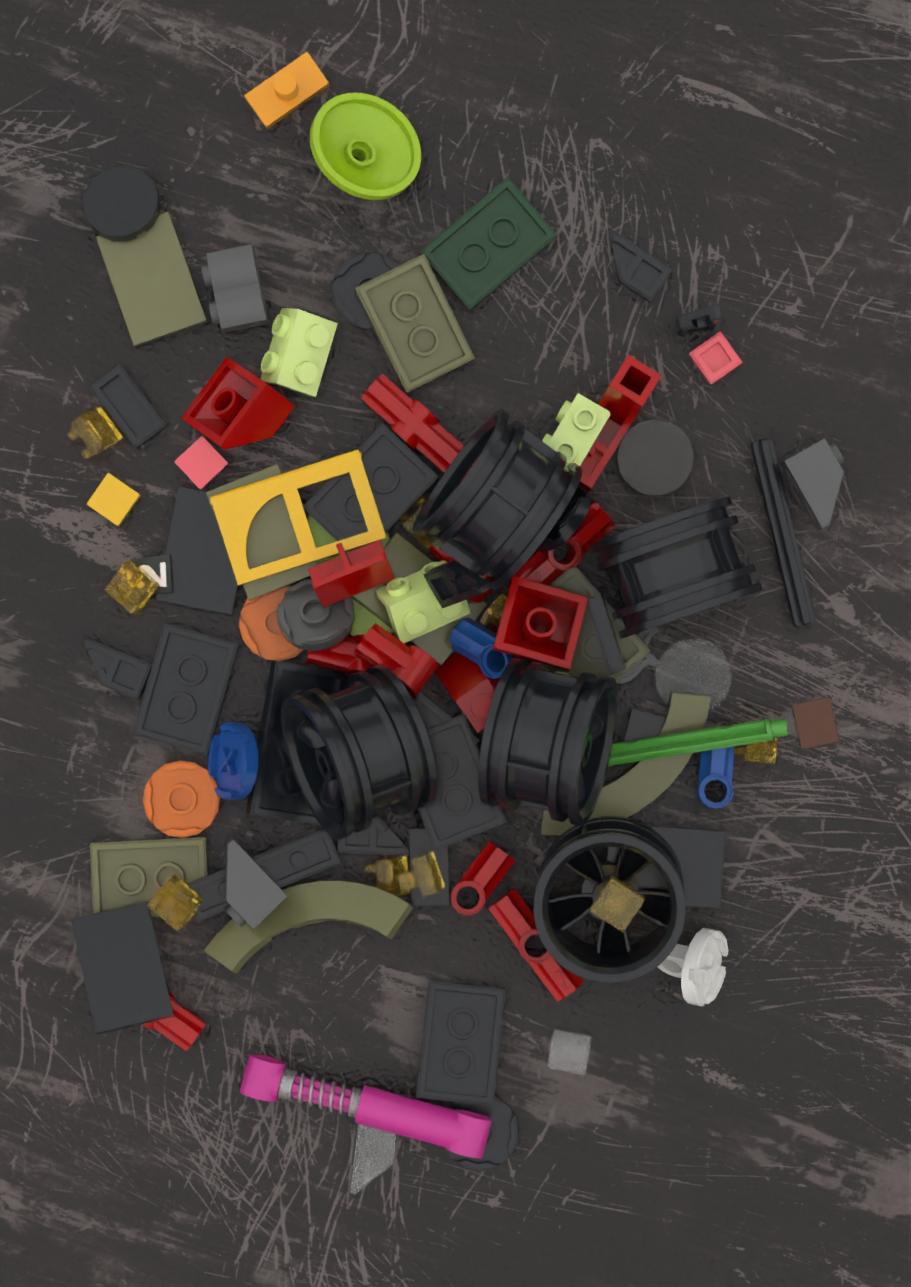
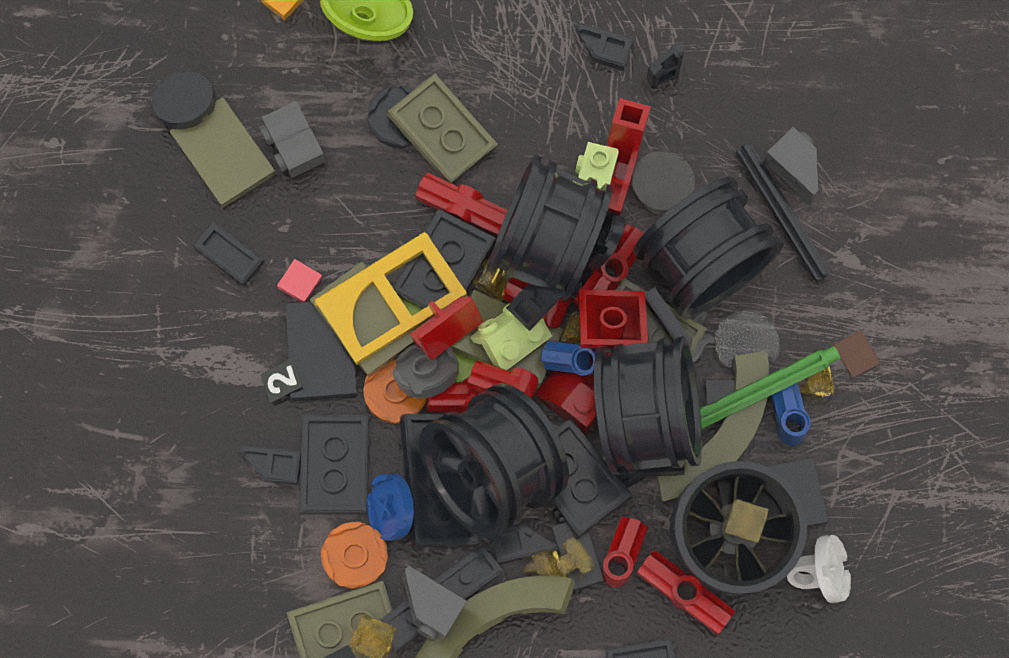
camera: 20 degrees left, 15 degrees down
clear yellow tile [67,406,123,459] -> none
yellow tile [87,473,141,527] -> none
clear yellow tile [104,559,160,615] -> none
red slope [181,357,295,450] -> none
yellowish green bracket [260,308,338,397] -> none
dark green tile [420,177,558,312] -> none
coral tile [688,331,743,386] -> none

